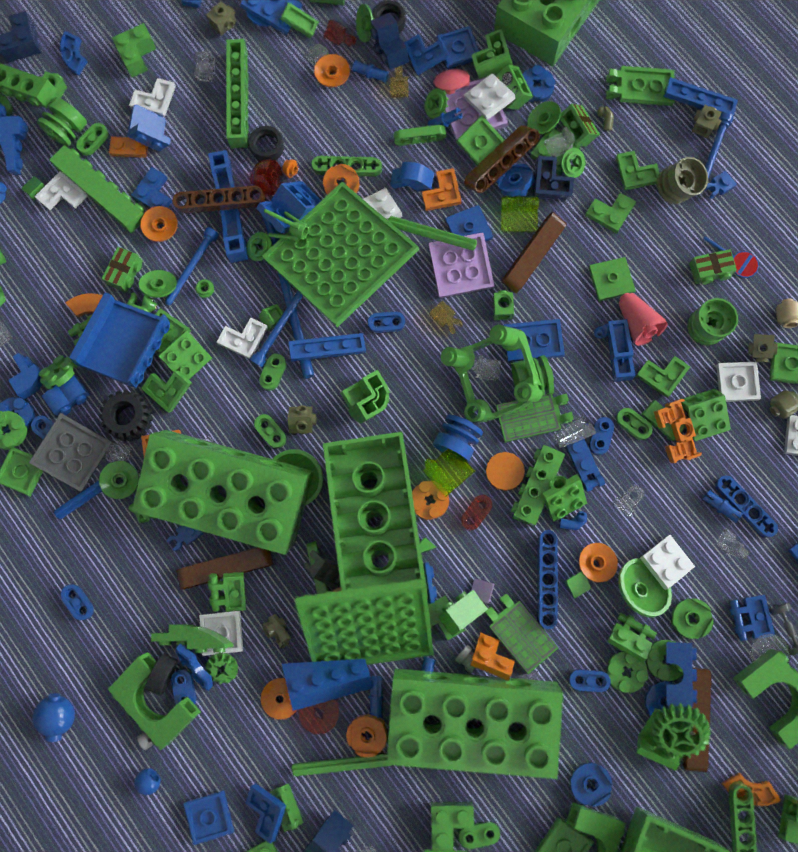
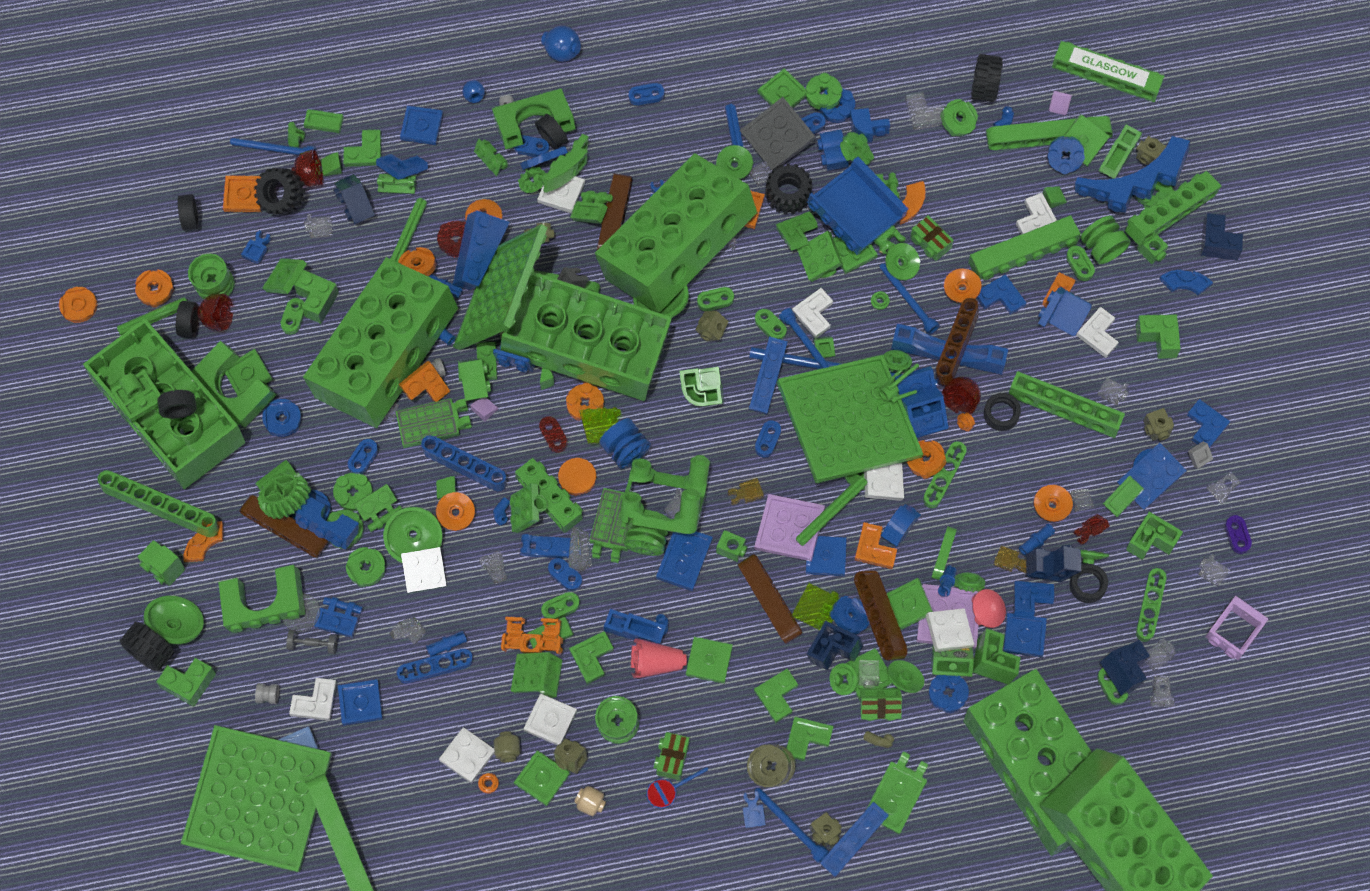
camera: 110 degrees right, 10 degrees down
none -> bright green hinge [474,139,508,176]

